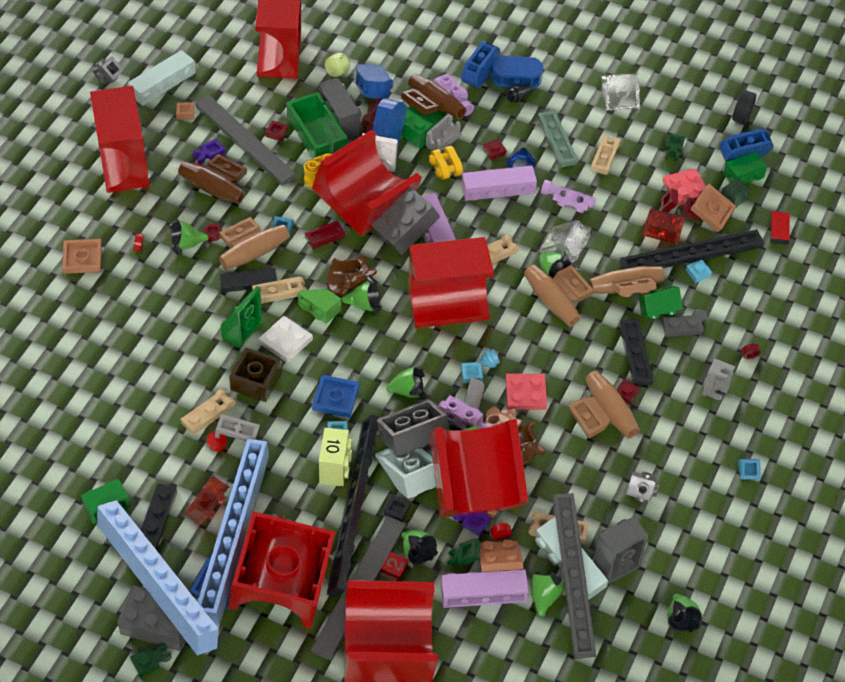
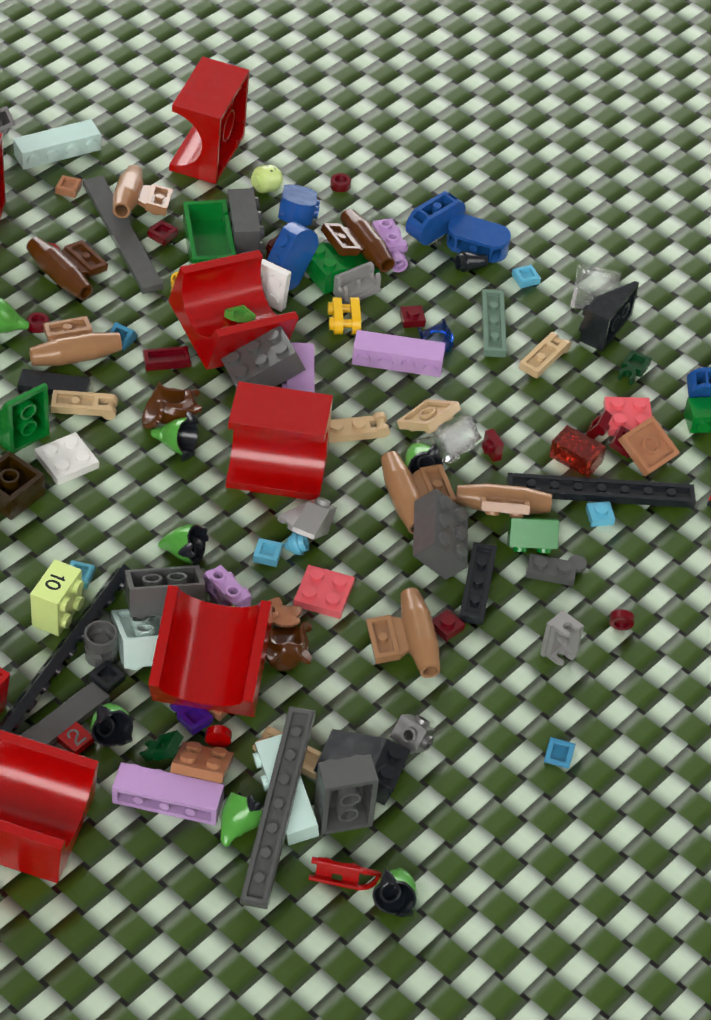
camera: 15 degrees right, 5 degrees down
dark purple plate [192,138,226,164] -> none
bright green slope [298,289,341,324] -> none
blue plate [312,375,360,418] -> none
light grey brick [464,378,485,410] -> none
lavender brick [541,180,596,213] -> none
clear green brick [721,178,750,208] -> none
none -> dark grey wheel [84,620,118,667]
none -> medium nougat plate [113,164,173,218]
none -> bright green tile [224,305,256,323]
none -> light grey slope [277,497,337,540]
none -> red piece [309,857,382,890]
none -> black slope [313,729,410,806]
none -> dark red tile [330,173,351,192]
none -> tan plate [397,399,461,433]
none -> dark grey brick [413,489,468,580]
none -> dark red plate [482,429,504,462]
none -> medium azure tile [512,265,541,288]
none -> black slope [579,281,639,352]

